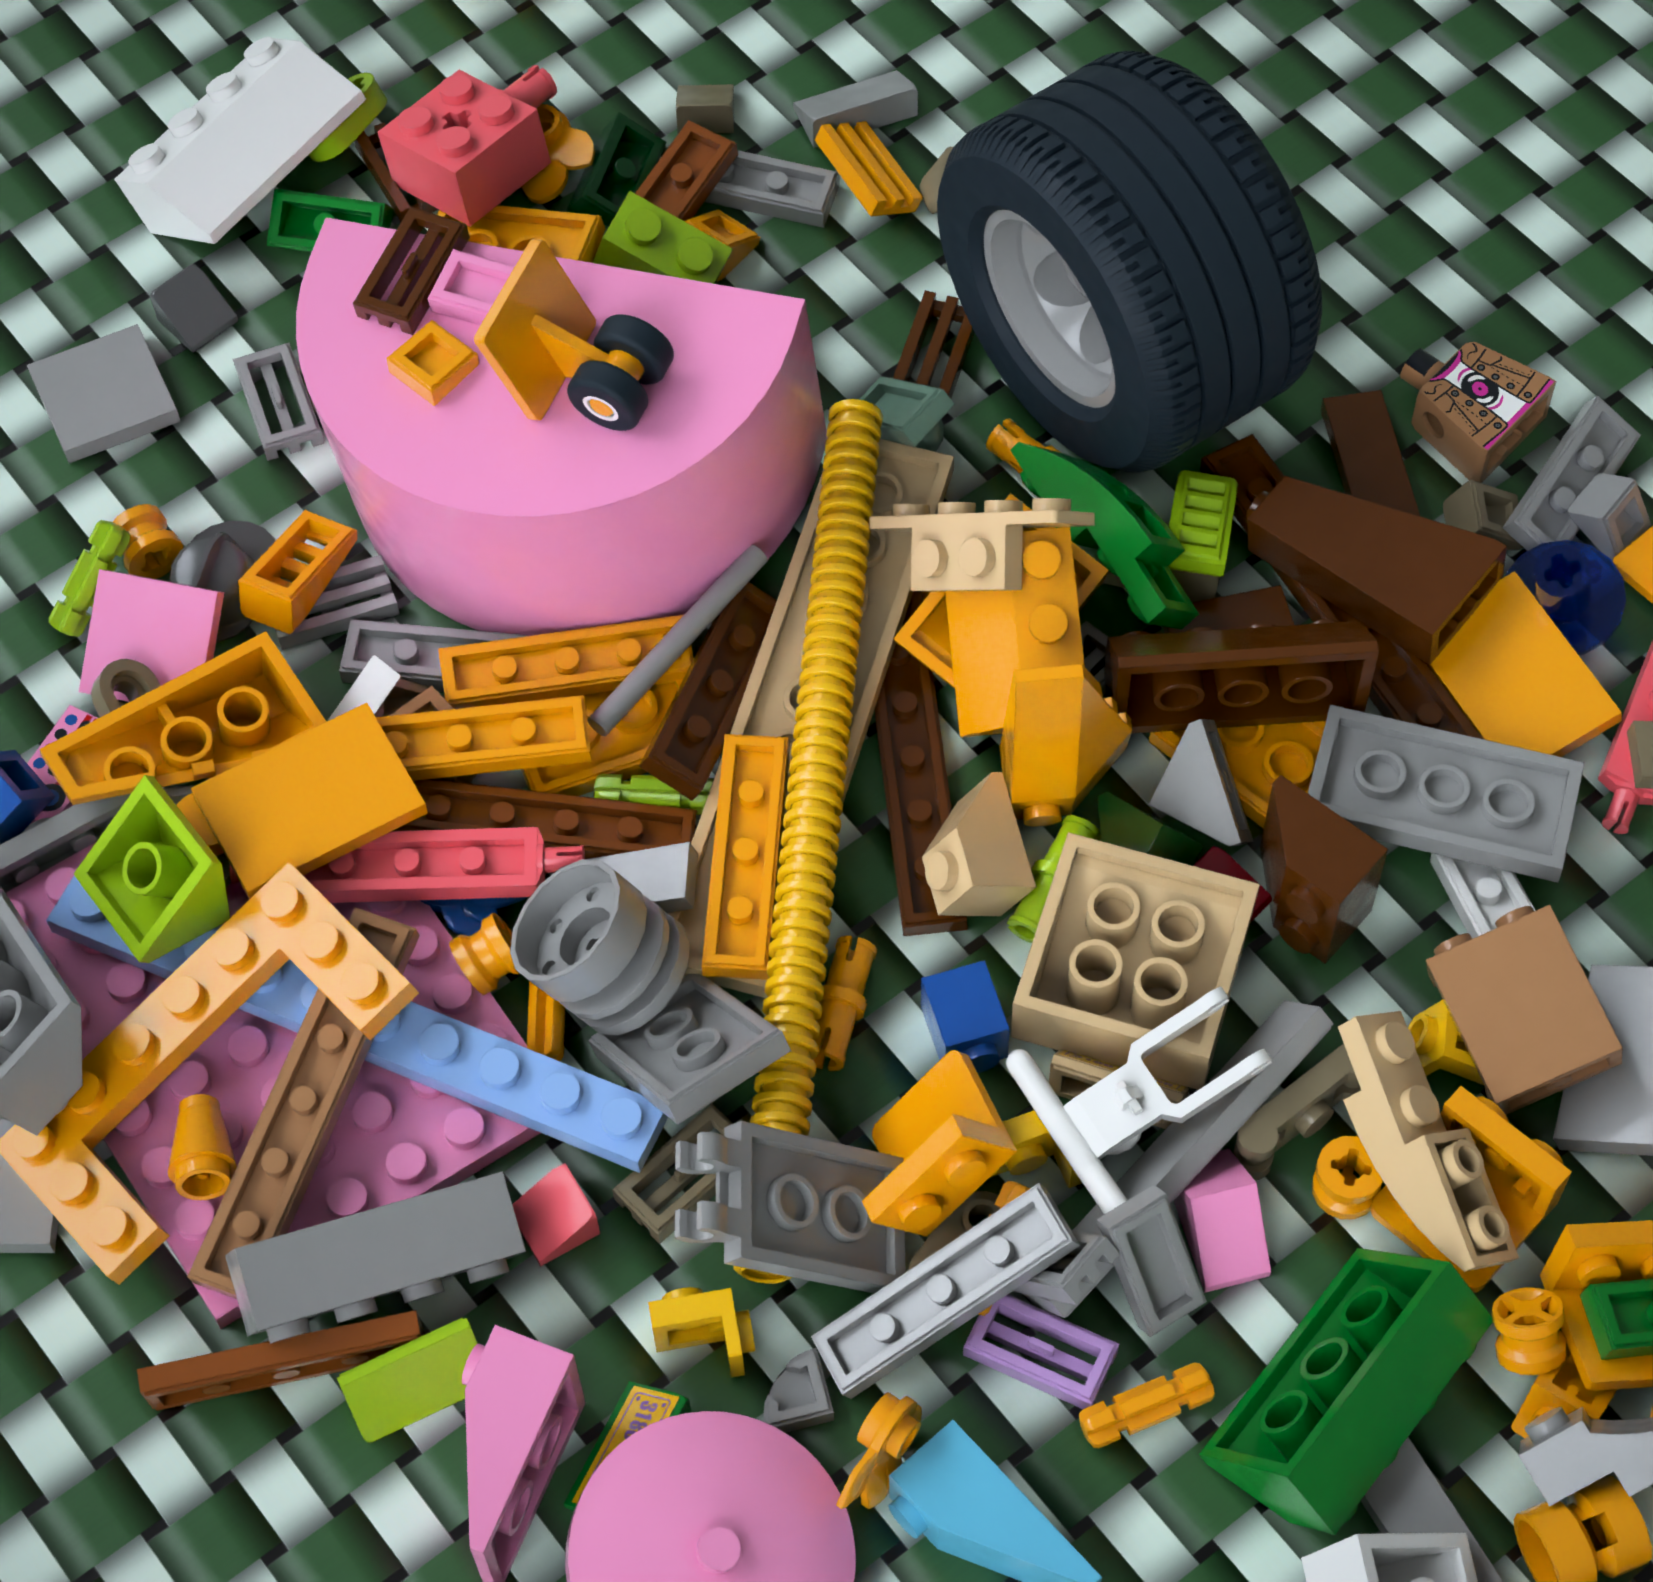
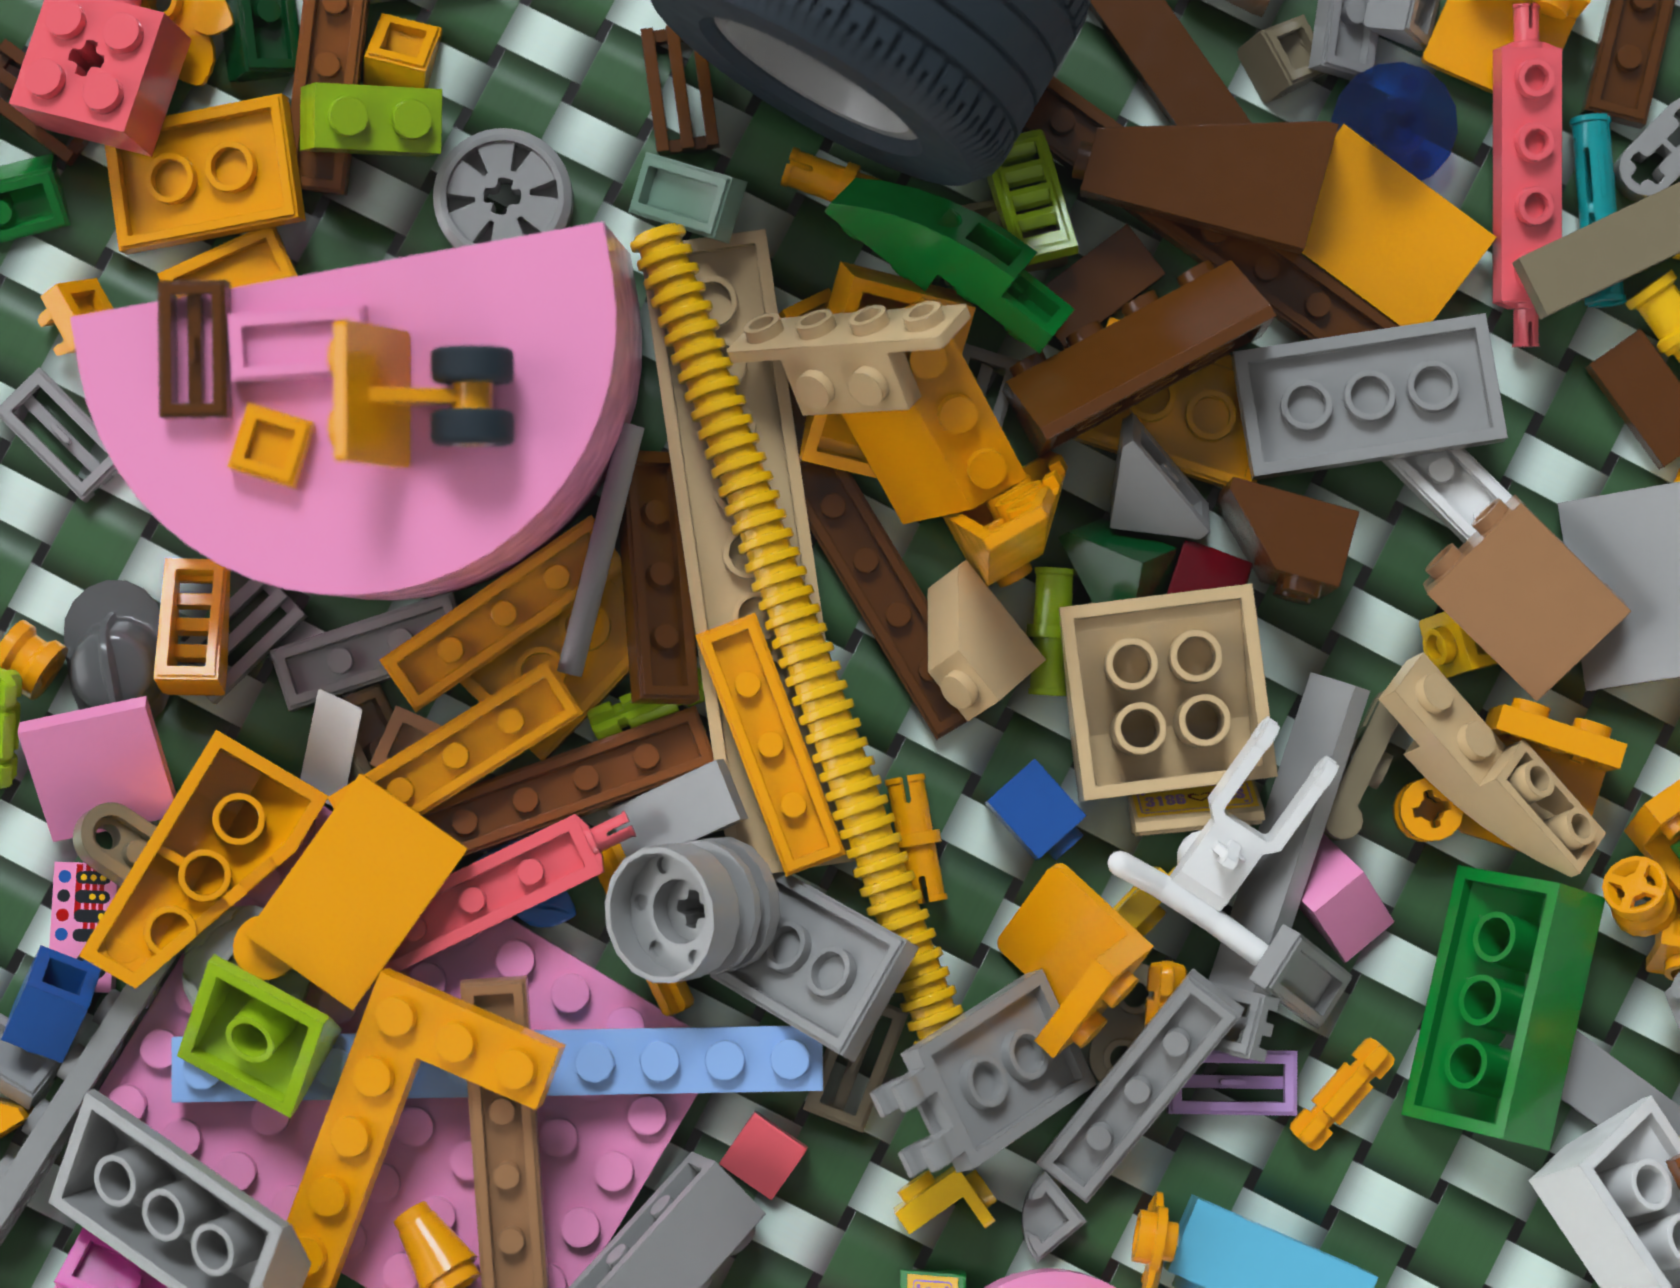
camera: 30 degrees left, 25 degrees up
light orange wheel [449,913,520,996] -> none

